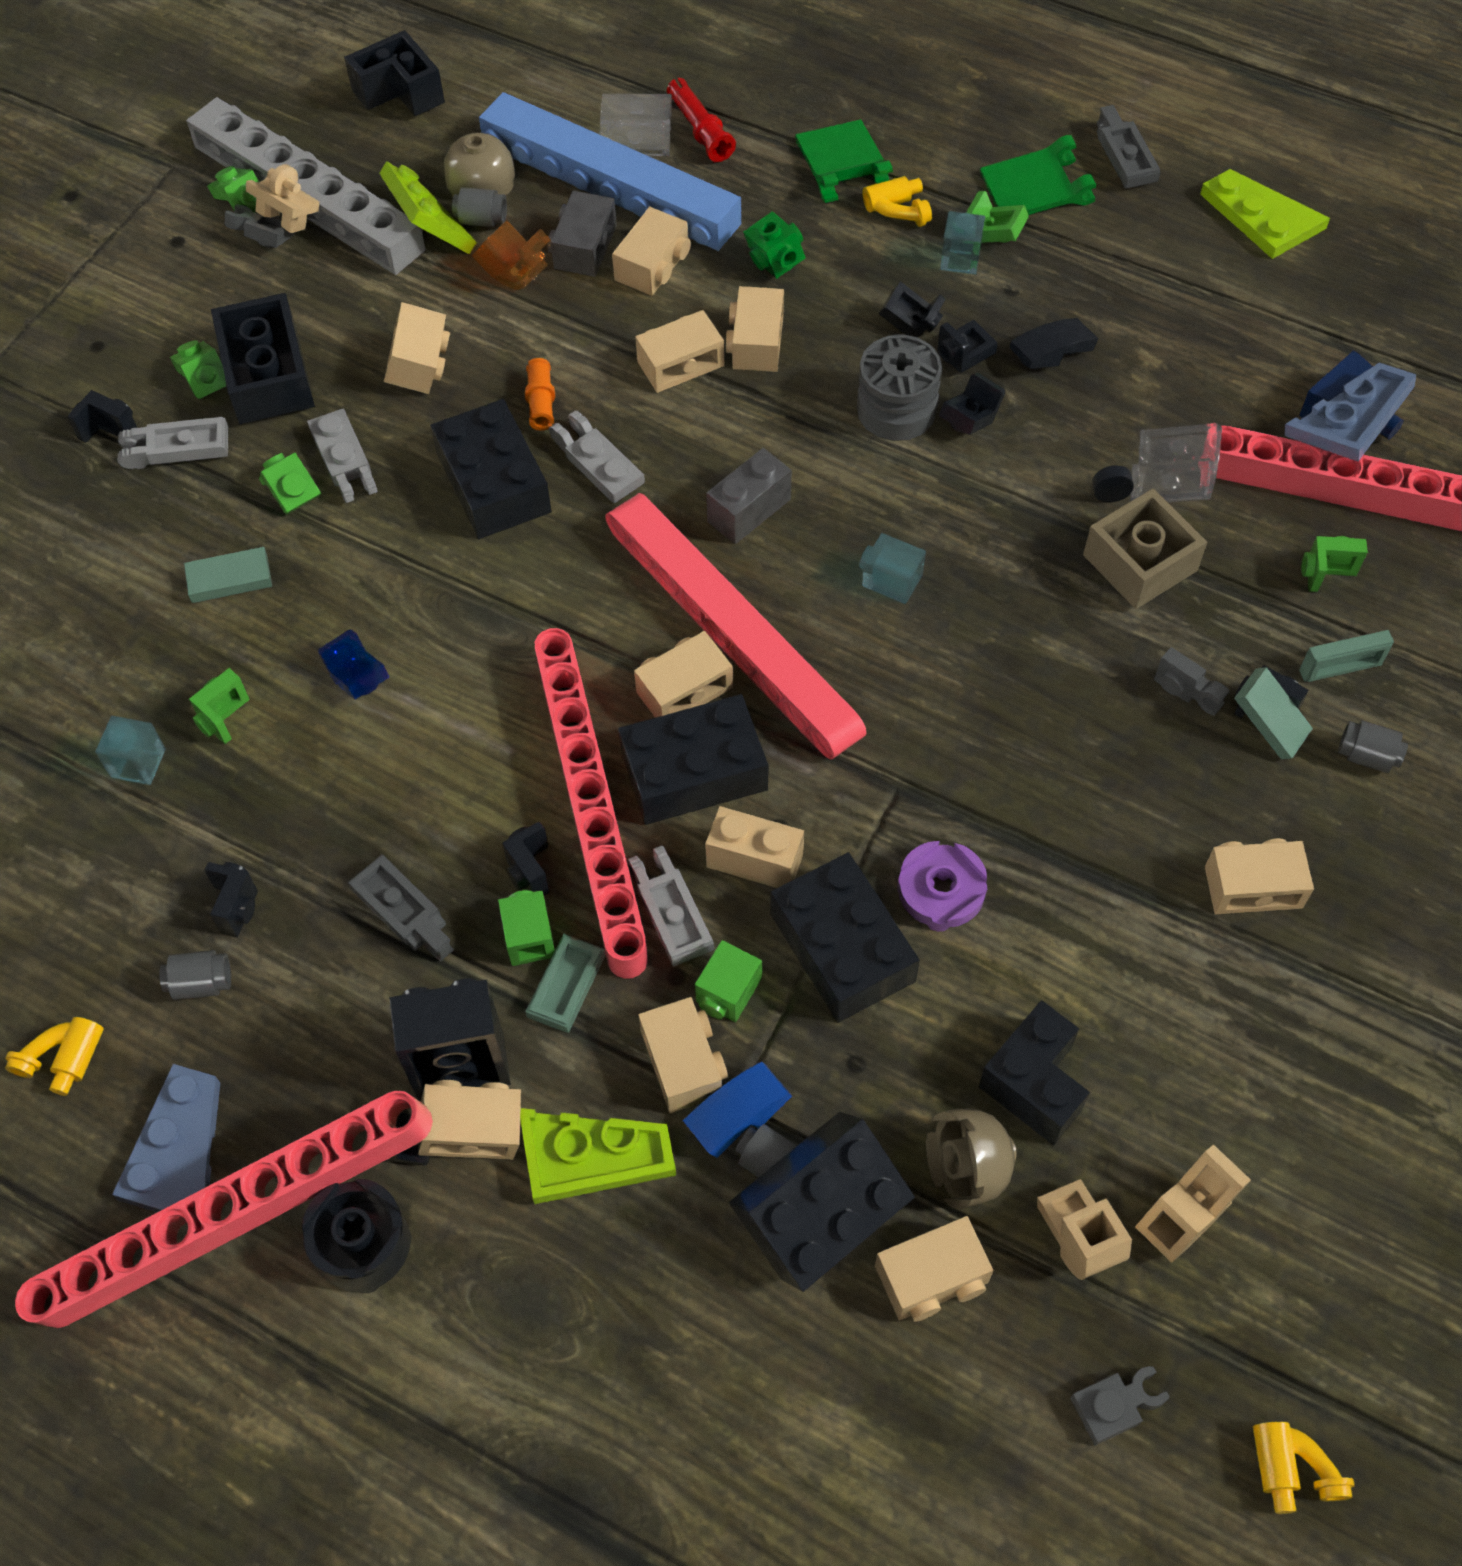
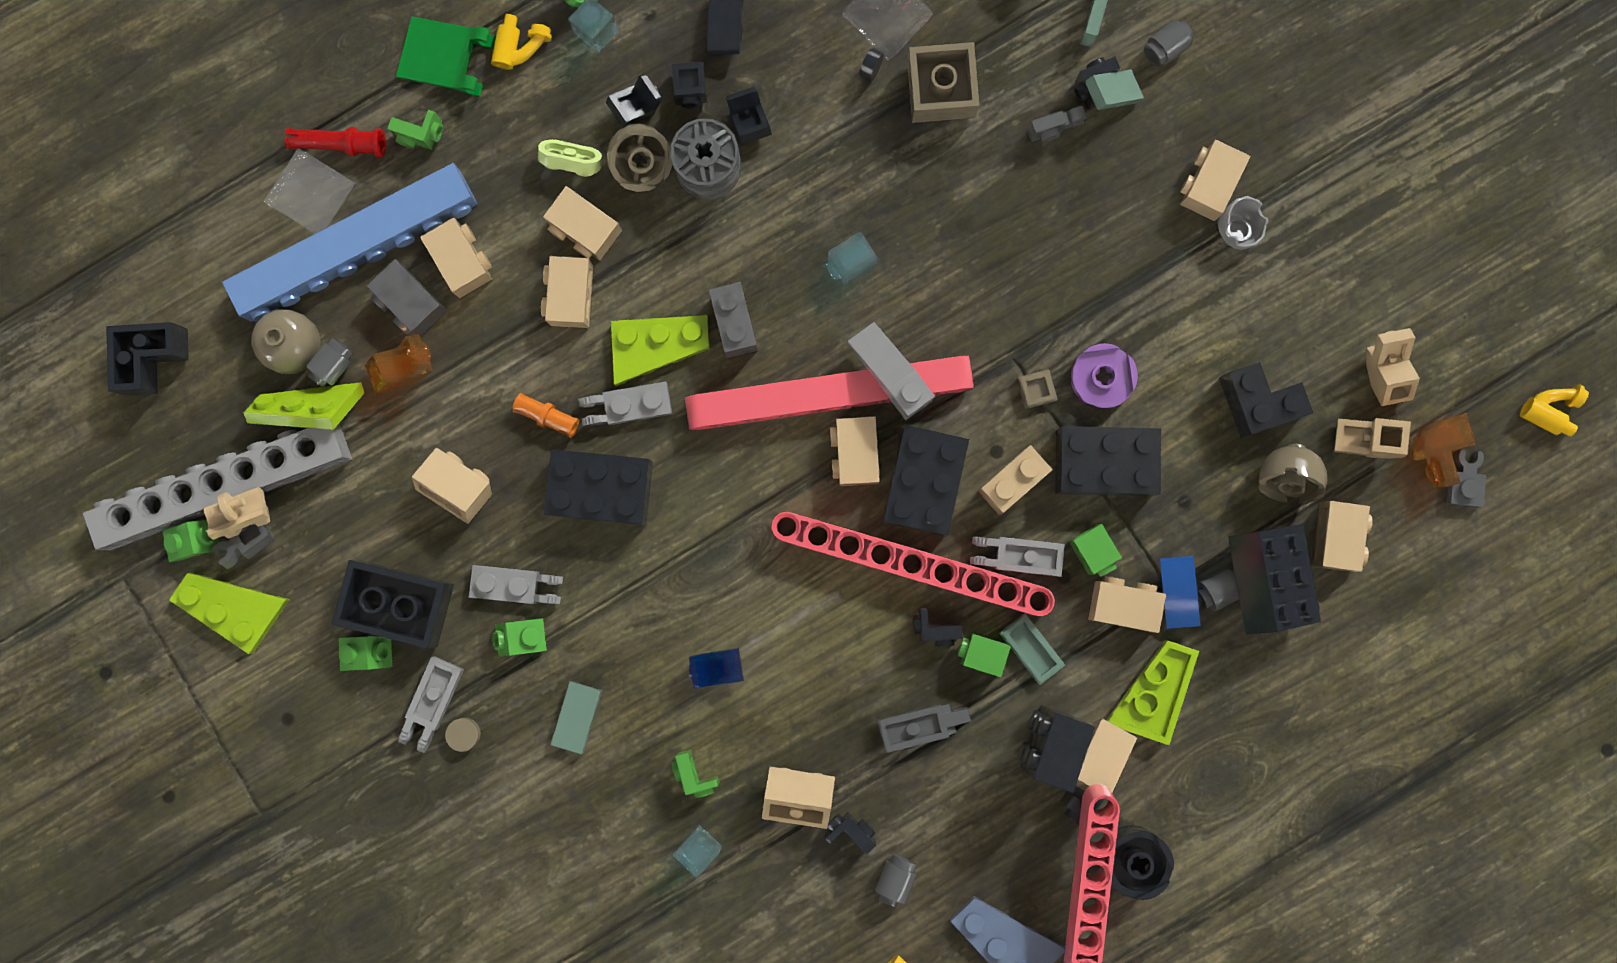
camera: 55 degrees left, 25 degrees up
black bracket [68,390,137,443] -> none
green brick [743,211,806,279] -> none
none -> lime wing [169,573,290,654]
none -> bright green bracket [387,110,443,150]
none -> dark tan tile [445,718,481,752]
none -> yellowish green plate [538,140,602,177]
none -> dark tan cylinder [607,124,673,192]
none -> lime wing [611,315,710,386]
none -> tan brick [762,767,835,829]
none -> light grey slope [848,322,935,420]
none -> dark tan tile [1017,369,1058,410]
none -> light grey hair [1218,196,1268,250]
none -> clear orange brick [1411,413,1476,489]

